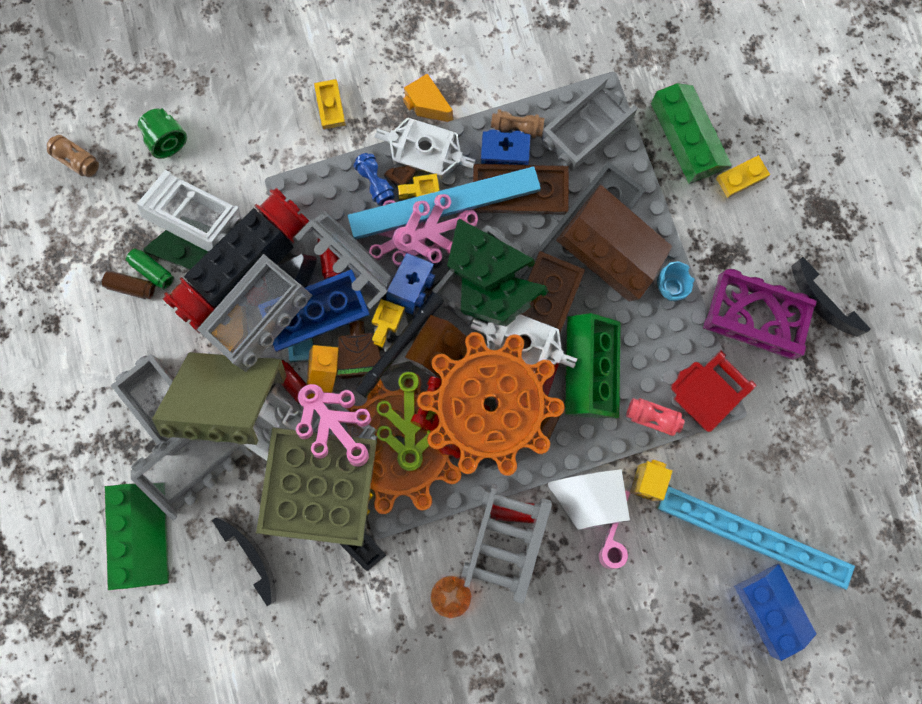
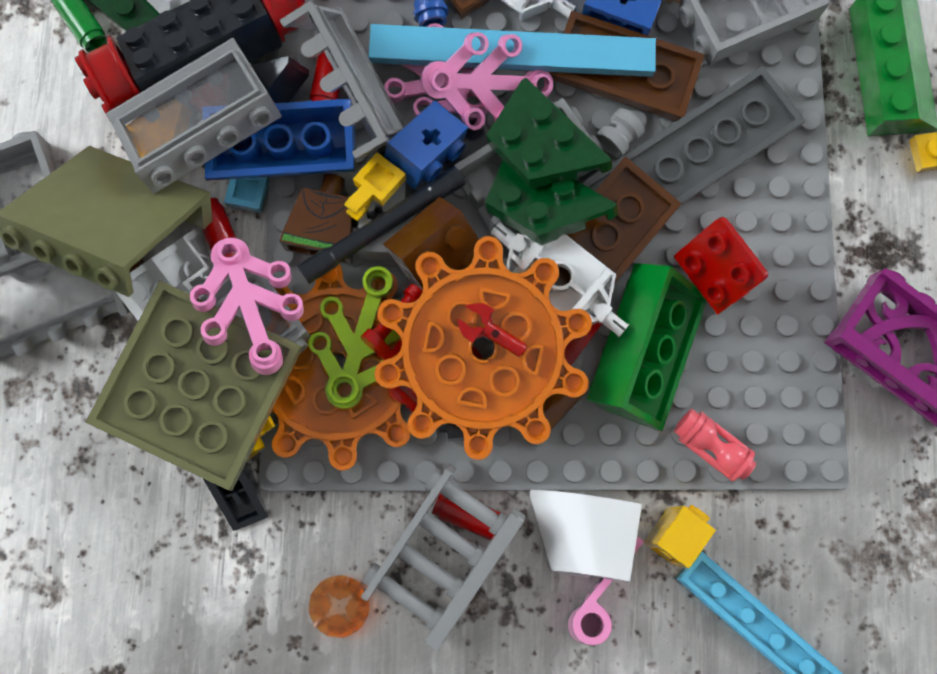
camera: 15 degrees right, 0 degrees up
reddish brown piece [102,271,155,300] -> none
black slope [212,517,276,606] -> none
light orange slope [306,345,338,399] -> none
yellow plate [398,174,440,200] -> none
reddish brown slope [556,184,672,302] -> none
medium azure hair [657,261,695,301] -> none
red piece [671,350,757,432] -> none
none -> red bar [457,303,527,357]
none -> light grey wheel [595,108,645,159]
none -> red bracket [673,217,768,315]

